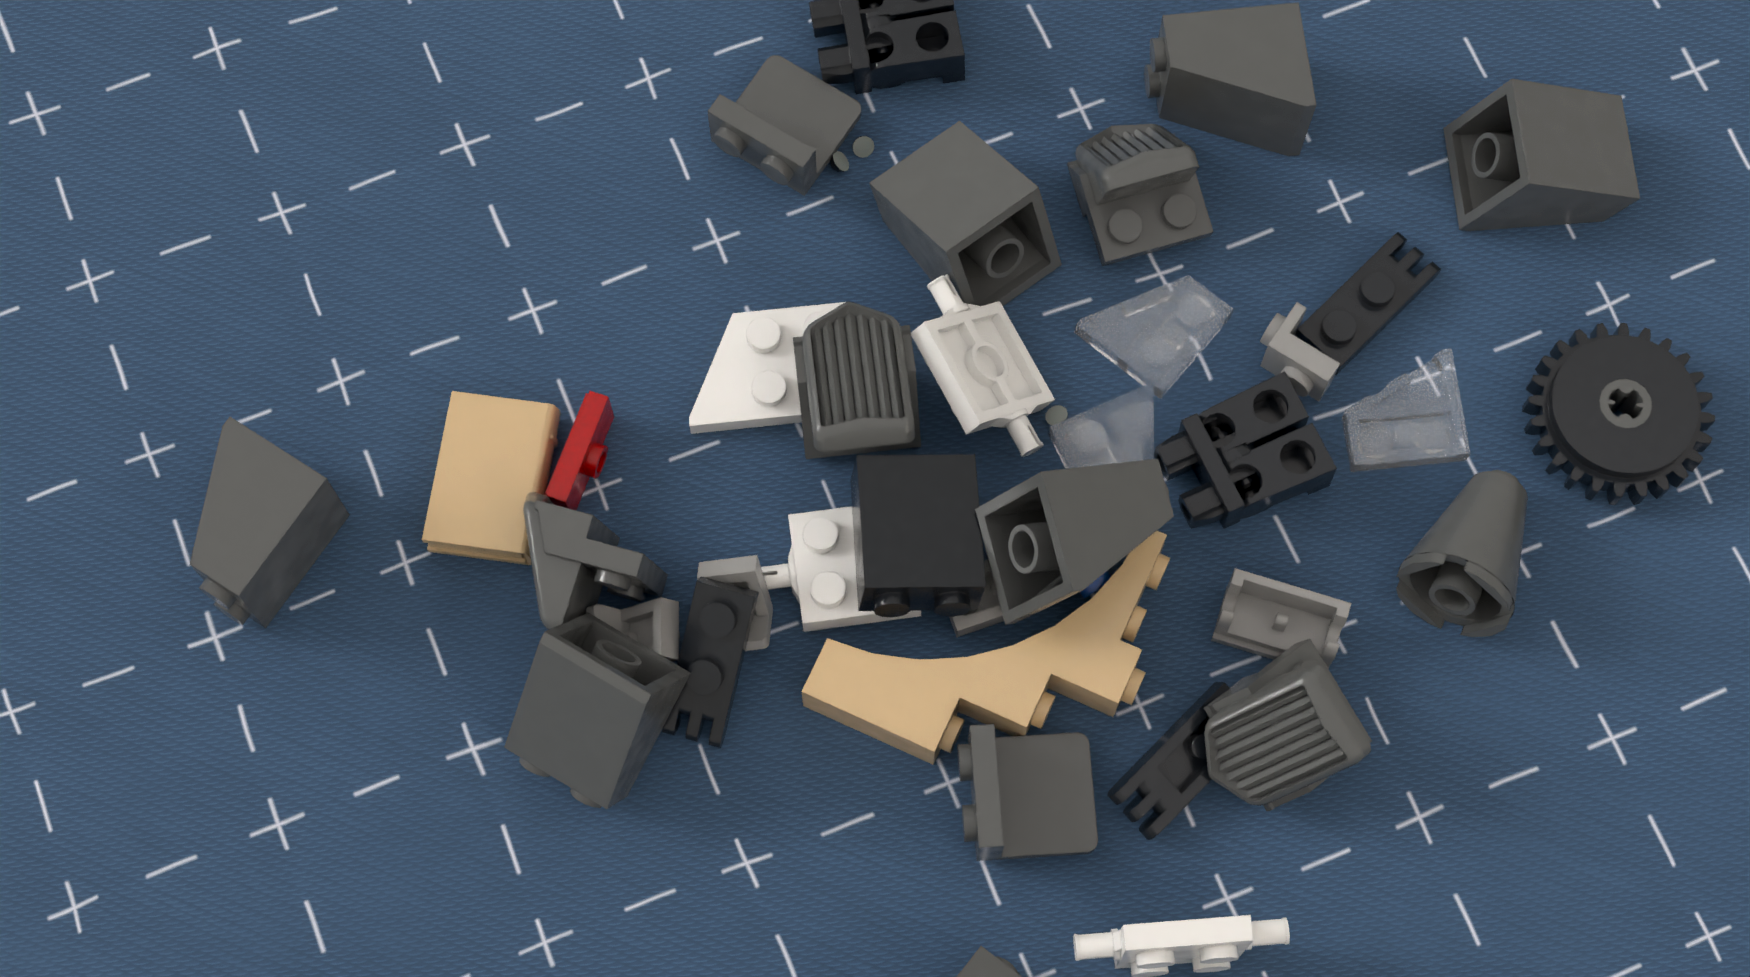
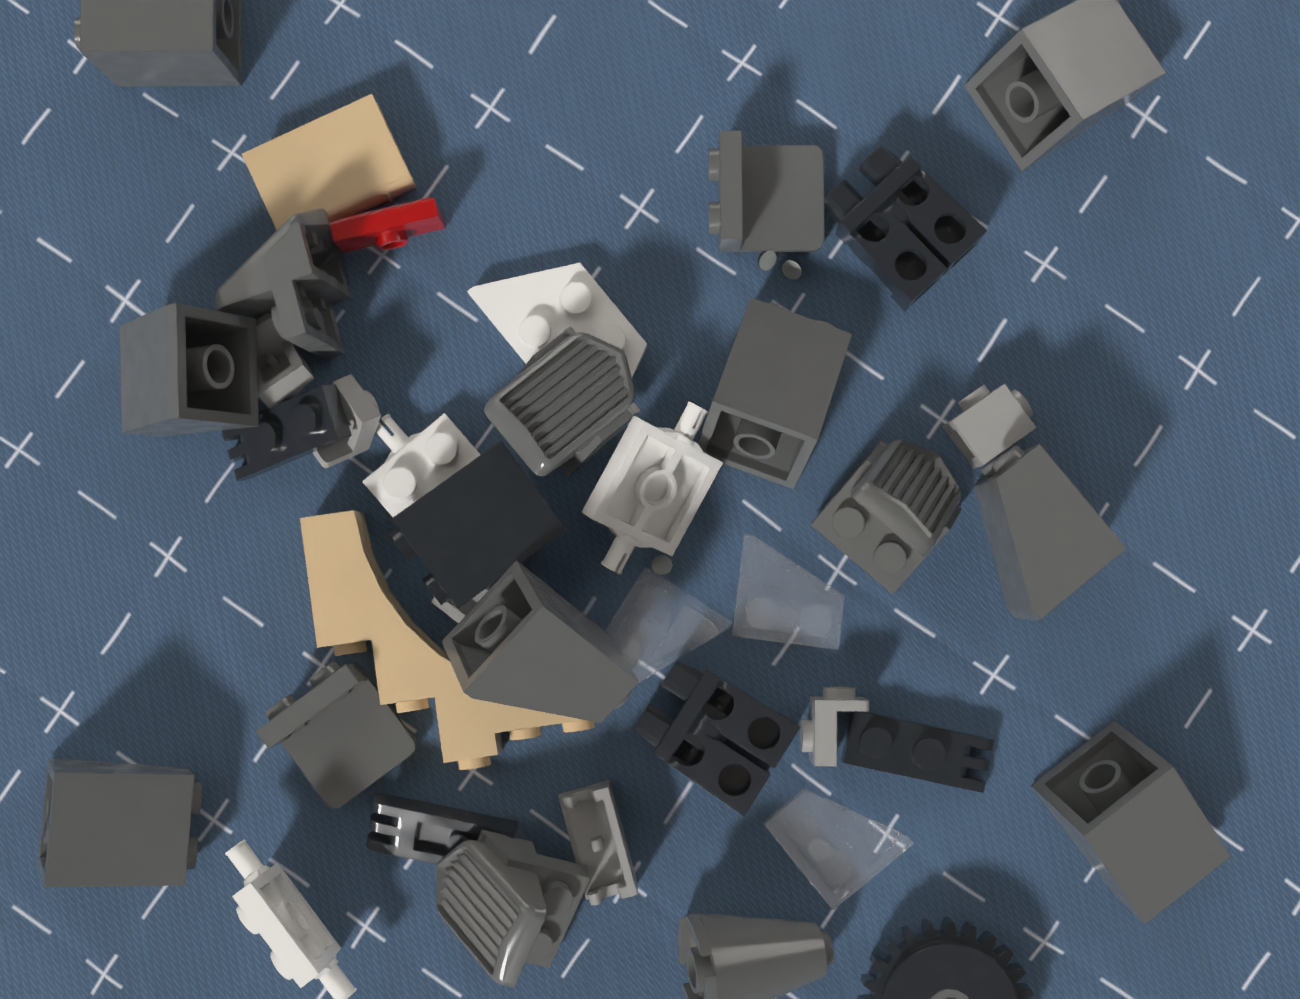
camera: 60 degrees right, 15 degrees up
none -> light grey brick [942,384,1036,469]

